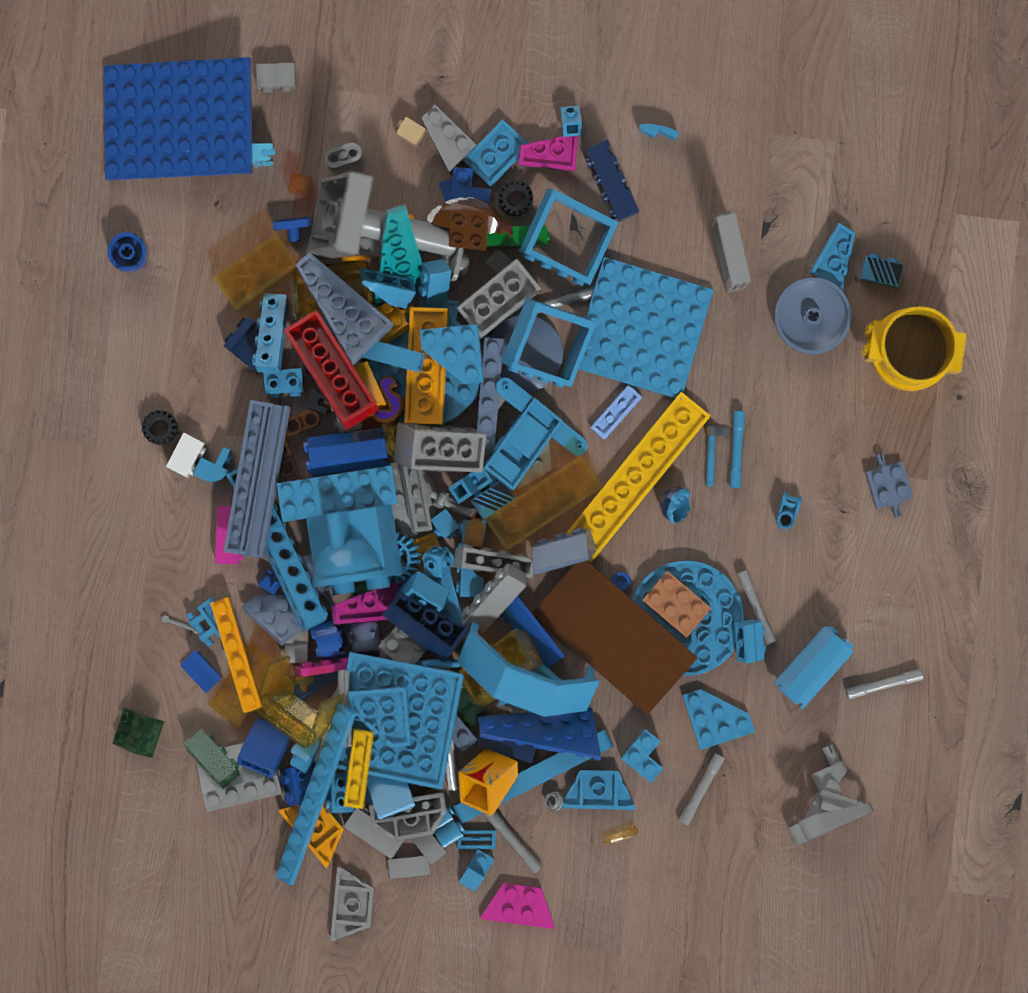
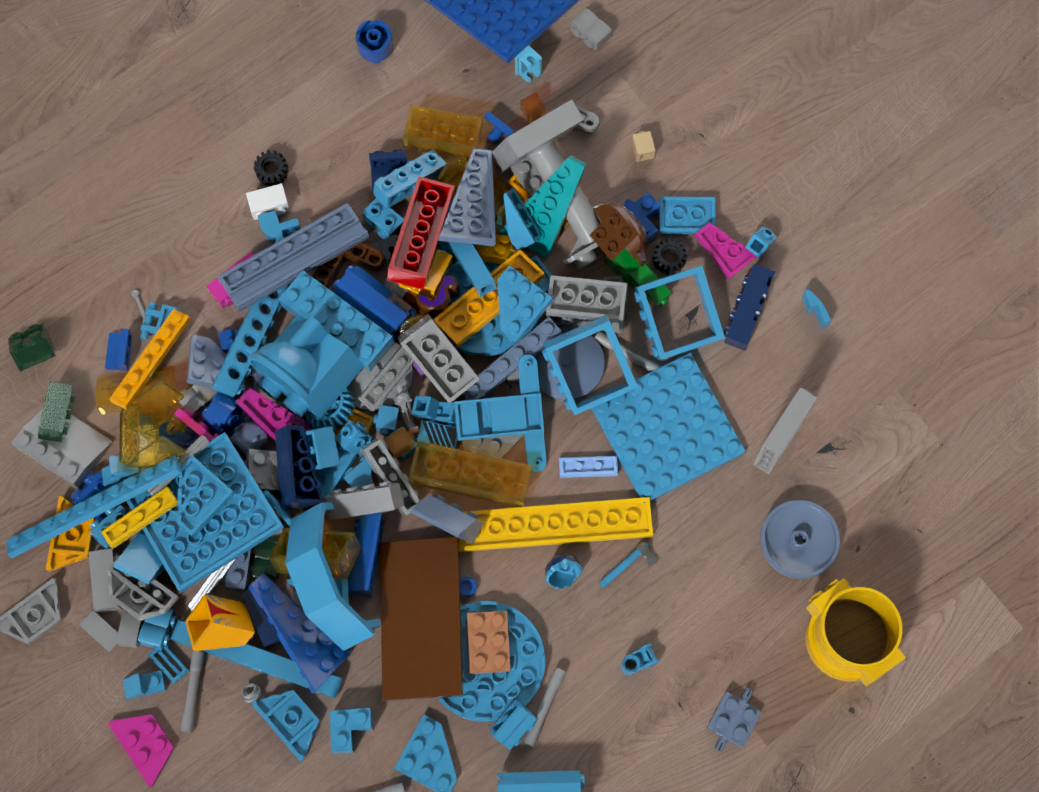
camera: 50 degrees right, 15 degrees down
blue brick [237,718,292,778] -> none
dark azure brick [418,259,451,304] -> none
light grey wedge [421,105,476,174] -> none
clear yellow piece [603,826,639,844] -> none
dark azure piece [729,411,745,488] -> none
dark azure wing [809,223,855,291] -> none
brick [859,254,904,288] -> none

